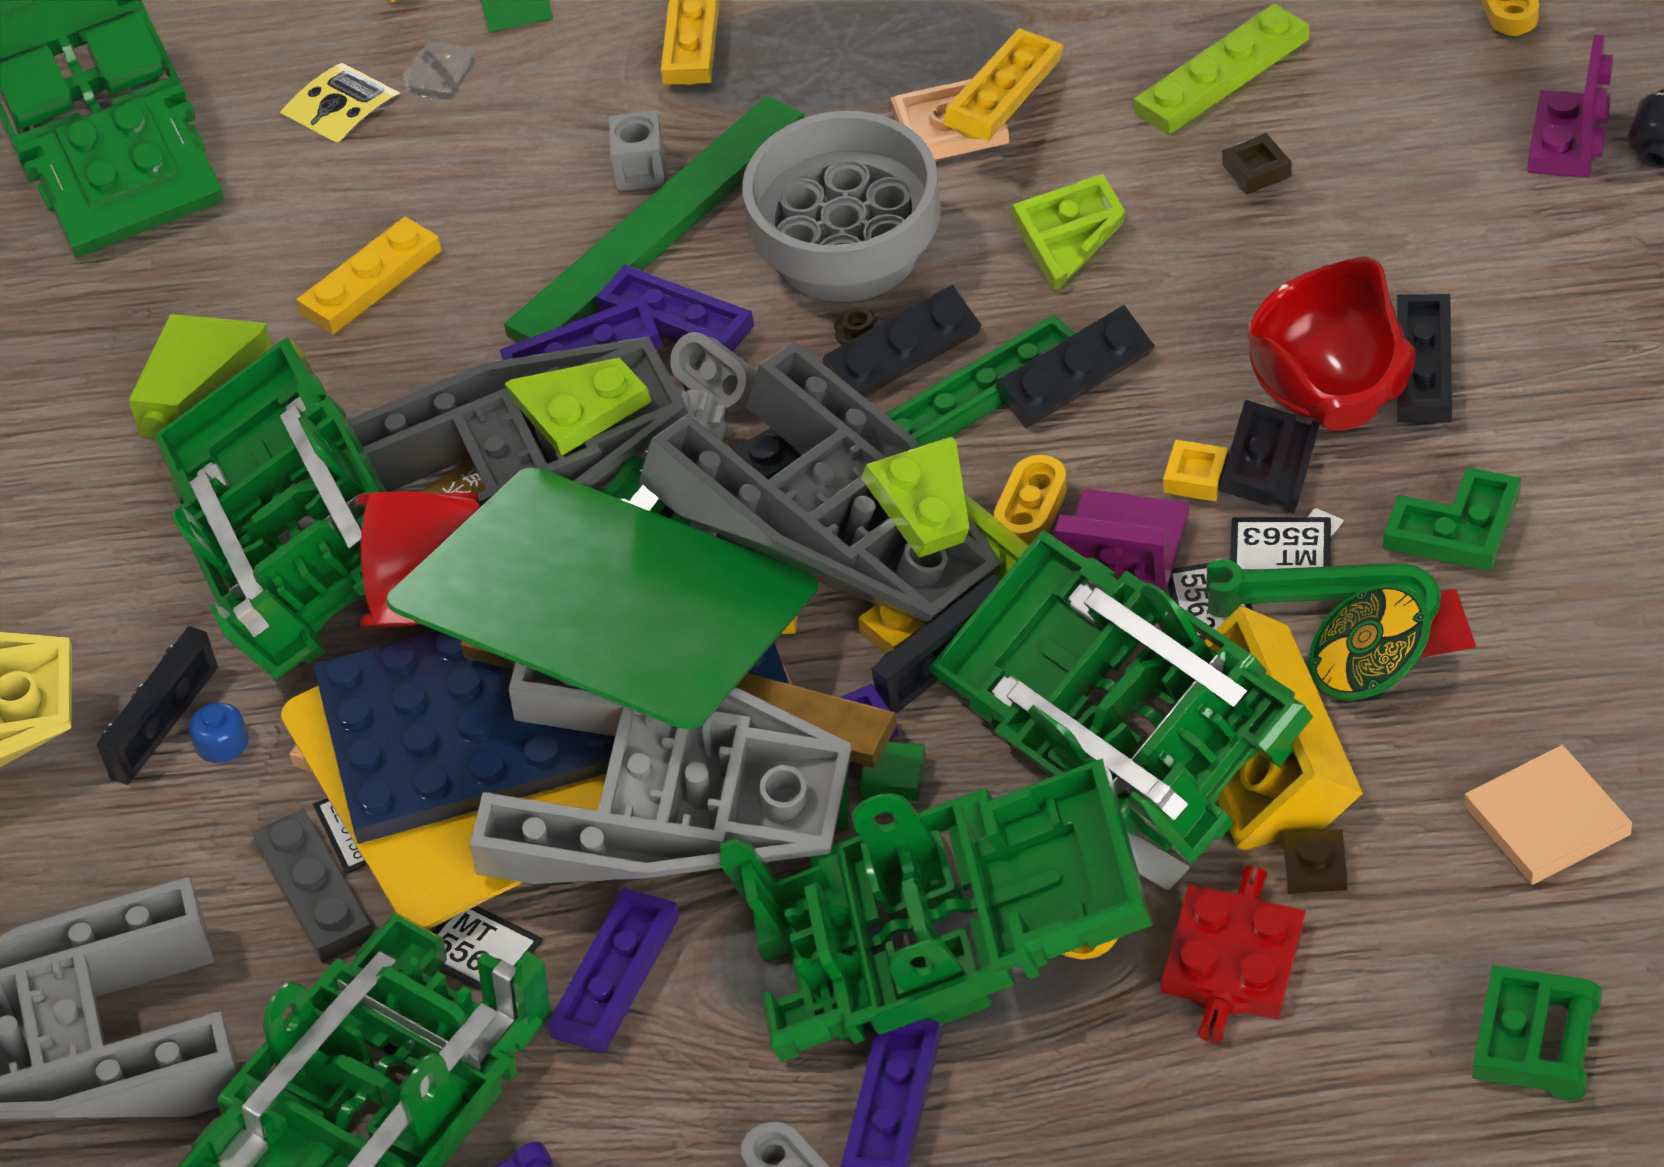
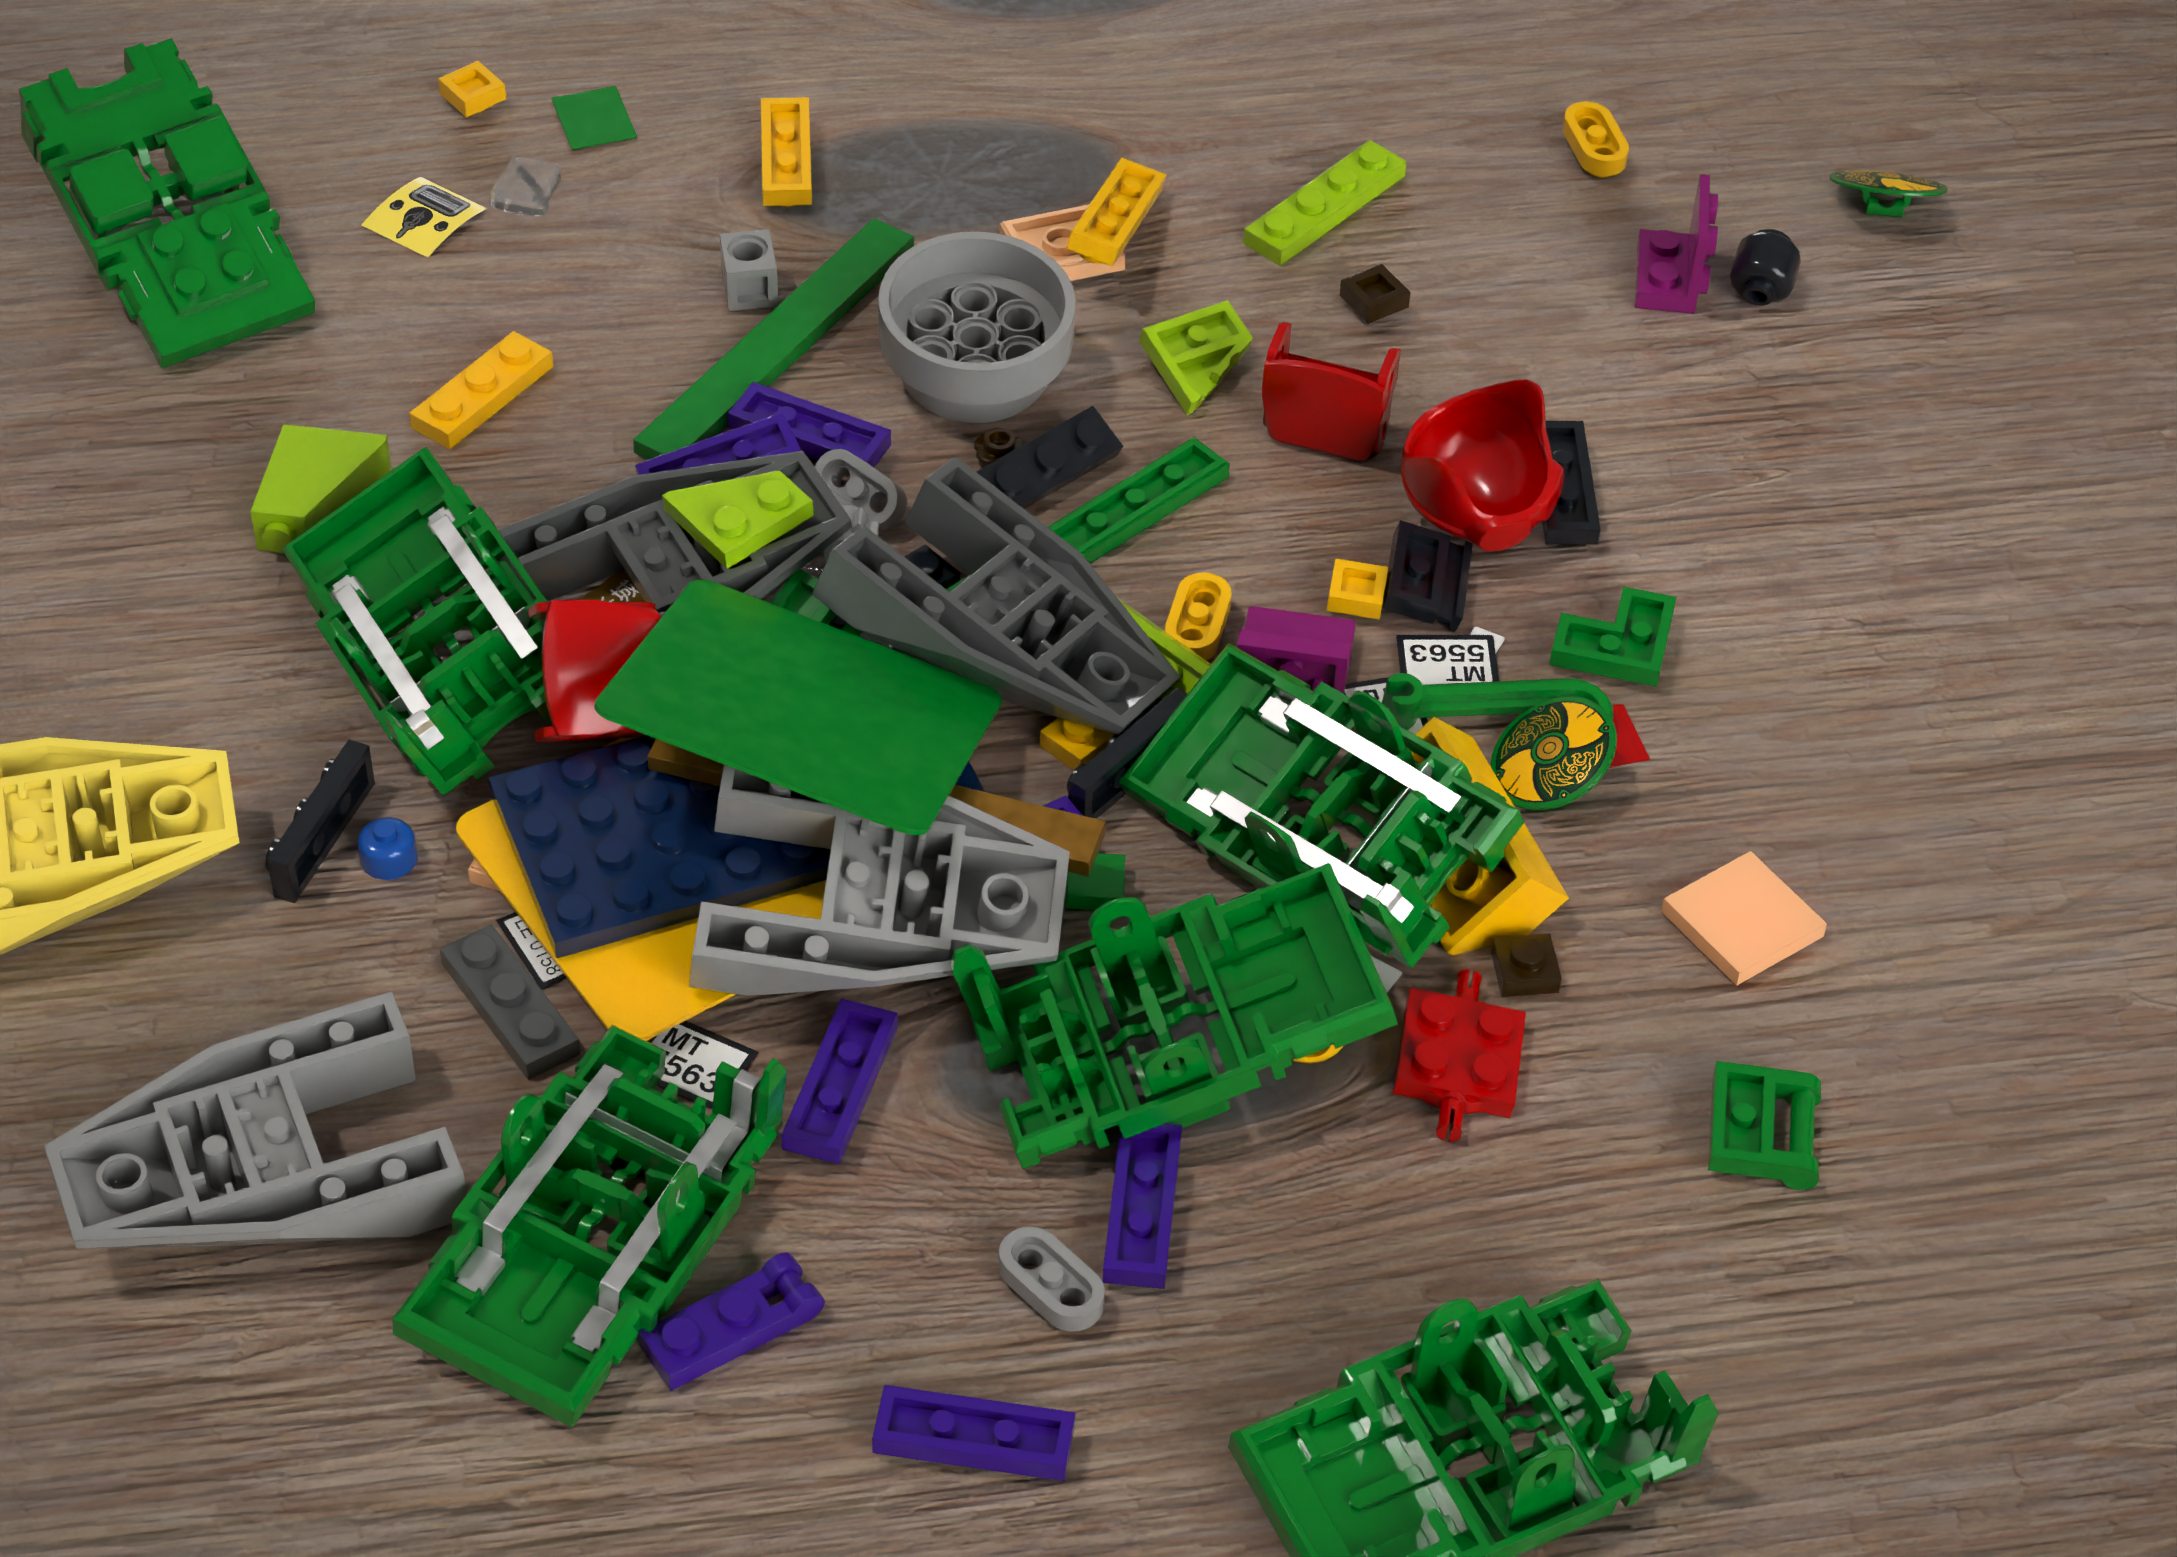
camera: 15 degrees left, 0 degrees up
lime wing [861,437,970,558] -> none
black plate [995,305,1155,429] -> none
none -> red piece [1262,322,1401,461]

